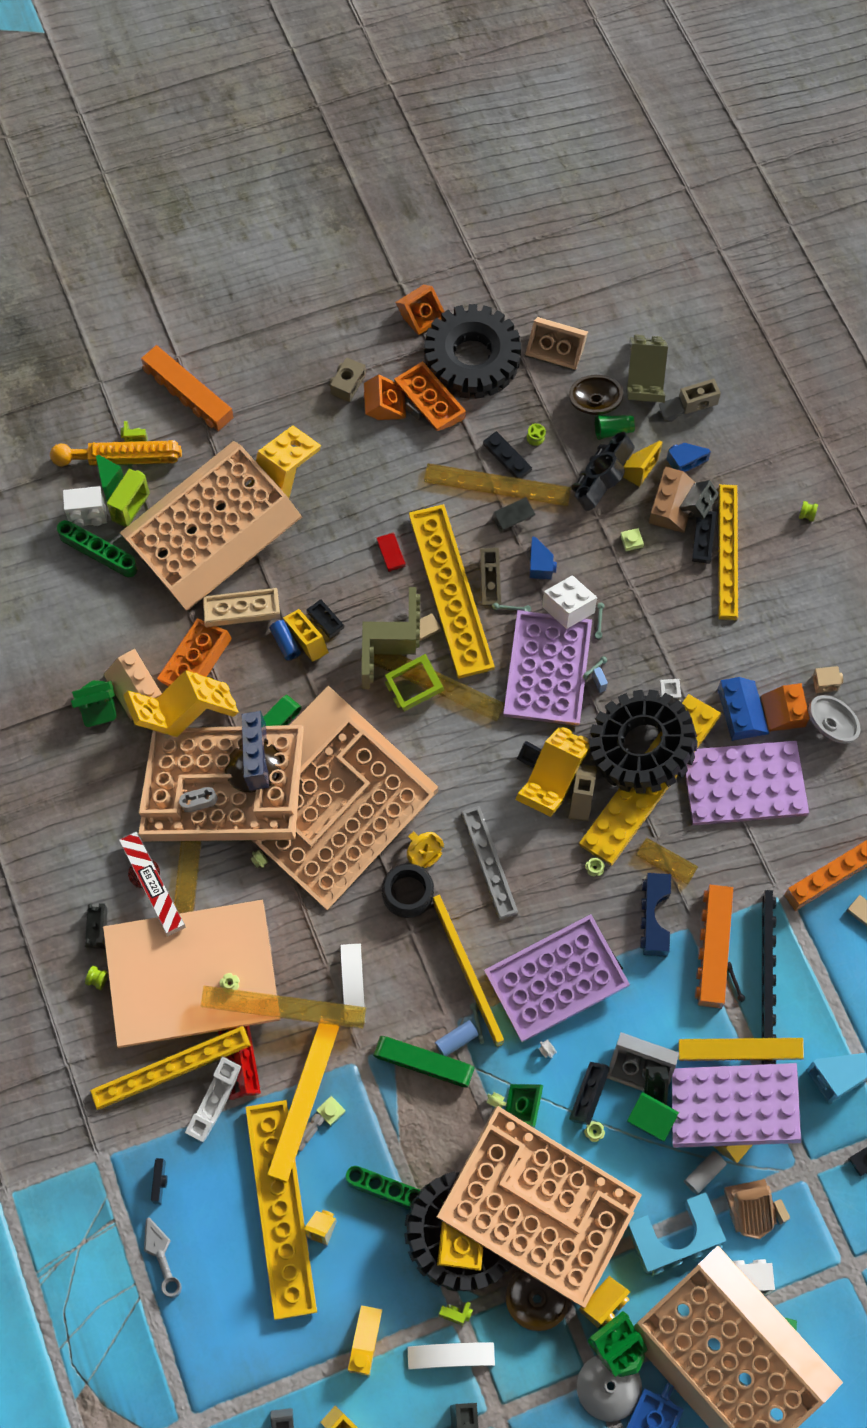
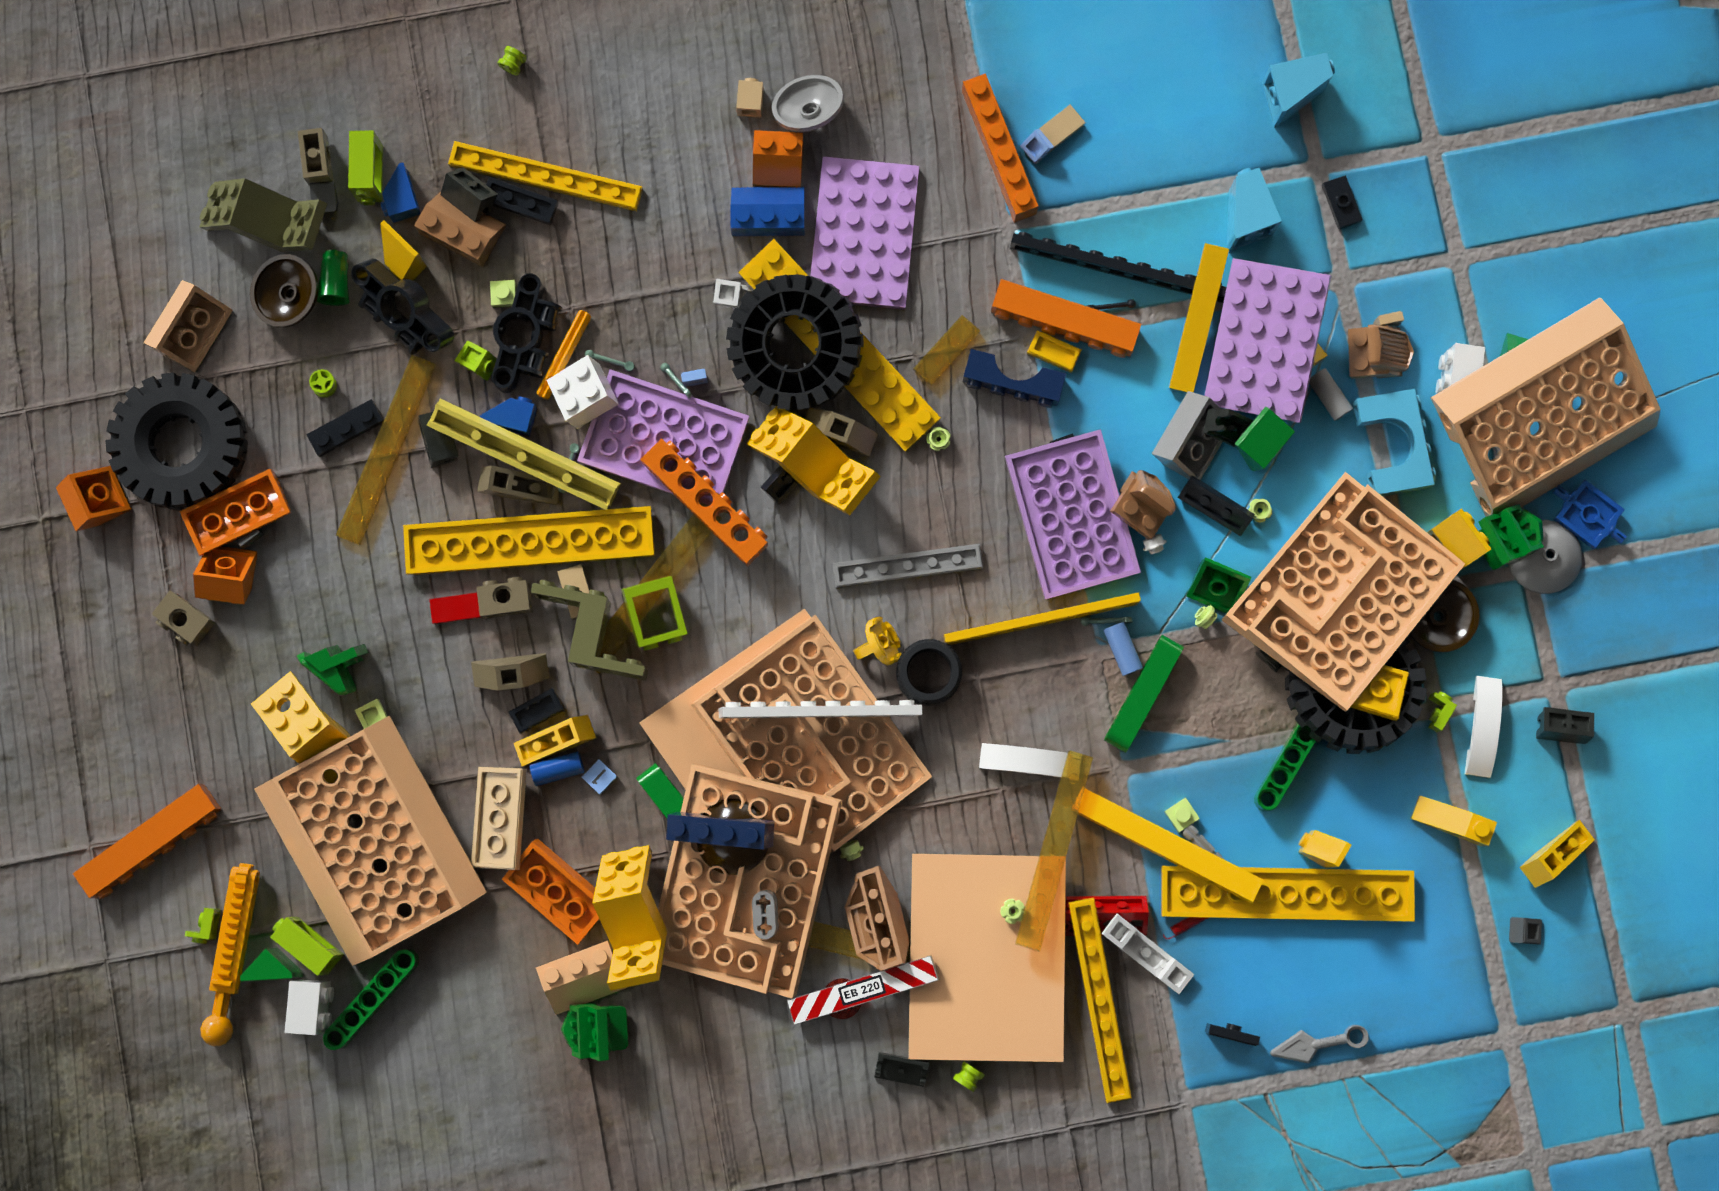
camera: 80 degrees left, 15 degrees up
none -> green piece [297,644,369,695]
none -> lime window [348,130,383,205]
none -> yellowish green plate [355,699,388,729]
none -> light yellow tile [427,398,621,510]
none -> lime bracket [454,340,497,381]
none -> dark tan slope [471,653,549,690]
none -> dark tan brick [476,577,533,619]
none -> black piece [492,273,562,393]
none -> light orange axle [537,310,591,400]
none -> light blue tile [582,759,618,795]
none -> orange brick [640,438,768,567]
none -> white plate [719,700,922,718]
none -> medium nougat wedge [845,866,909,971]
none -> light blue tile [1020,129,1054,164]
none -> yellow tile [1027,330,1082,373]
none -> medium nougat piece [1110,470,1176,540]
none -> red piece [1163,917,1209,939]

